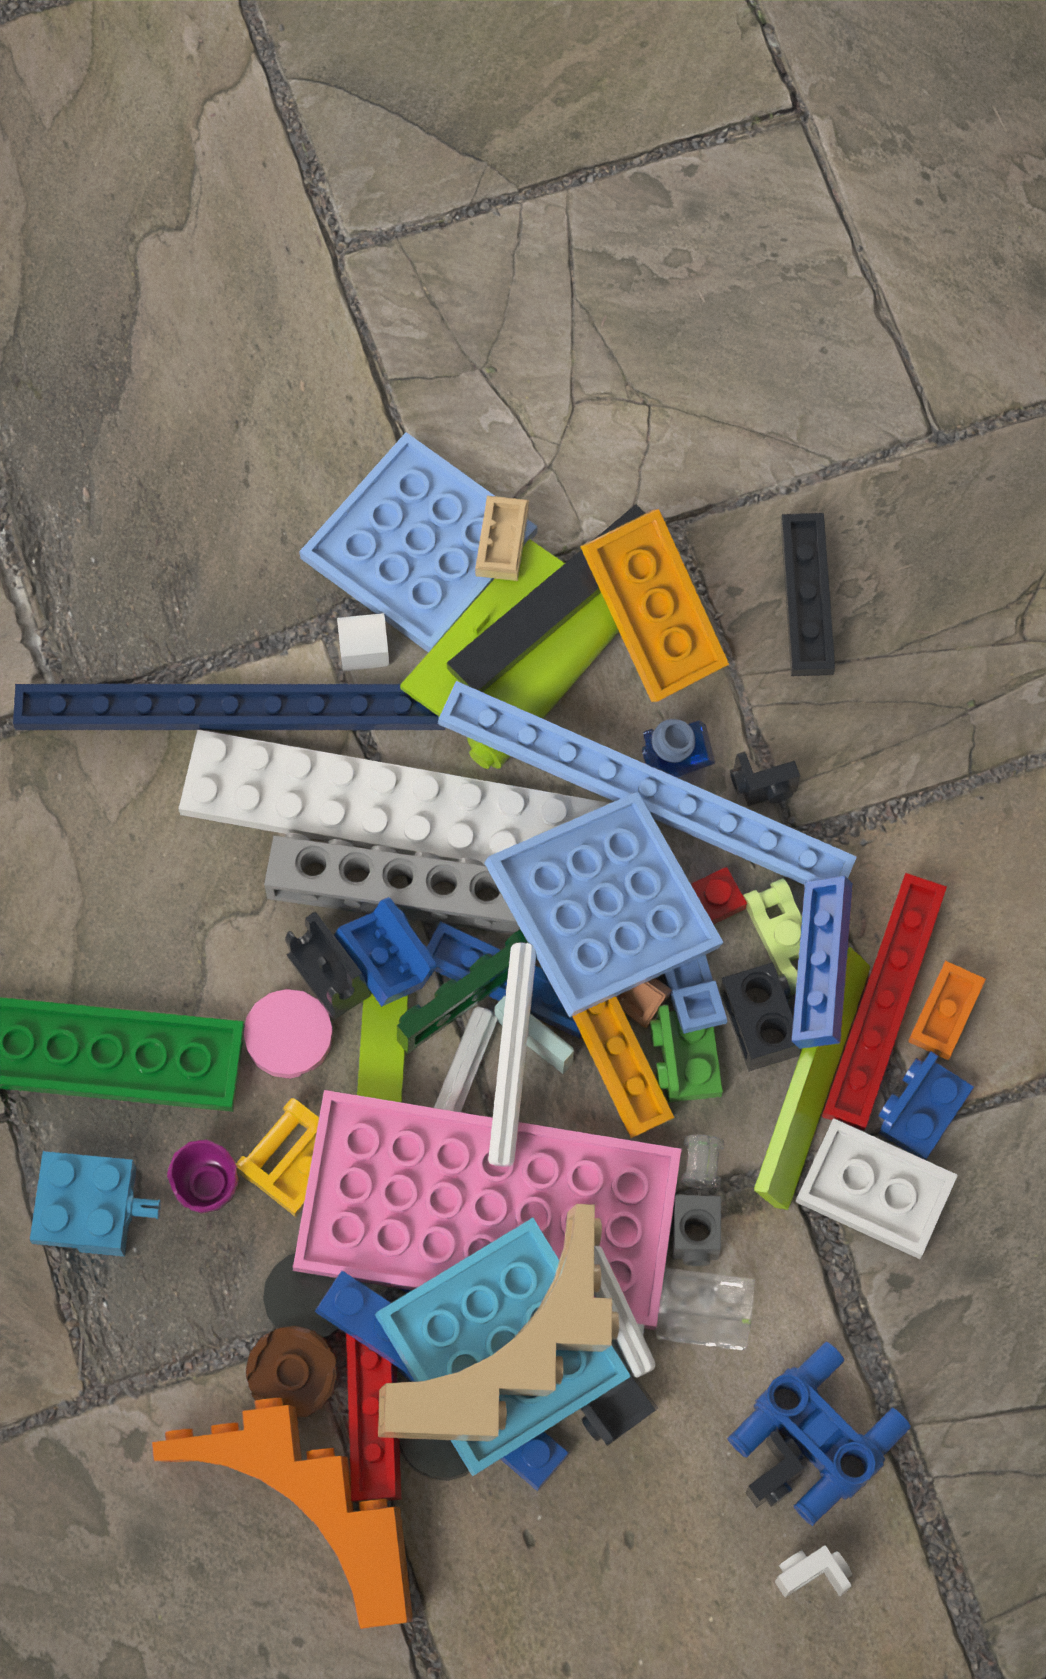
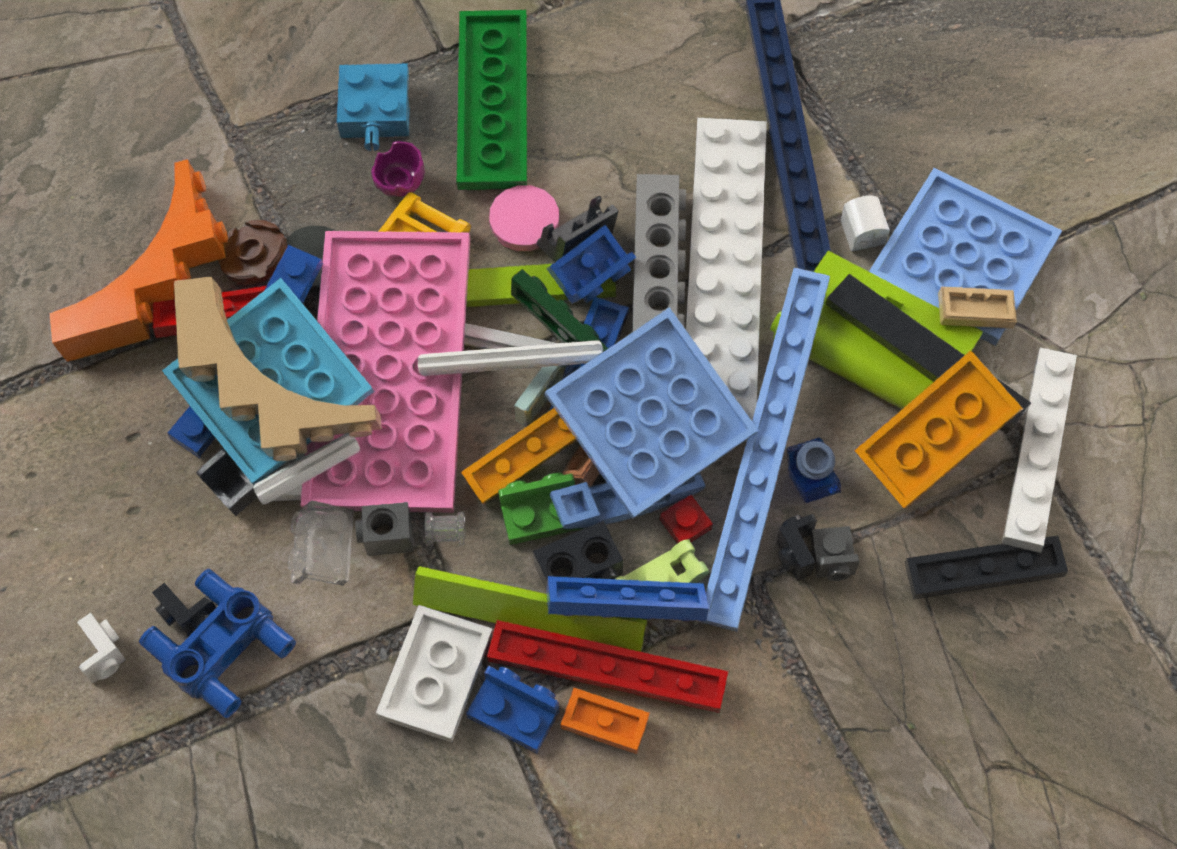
camera: 85 degrees right, 5 degrees down
none -> dark grey bracket [810,526,859,581]
none -> white plate [1002,348,1077,553]

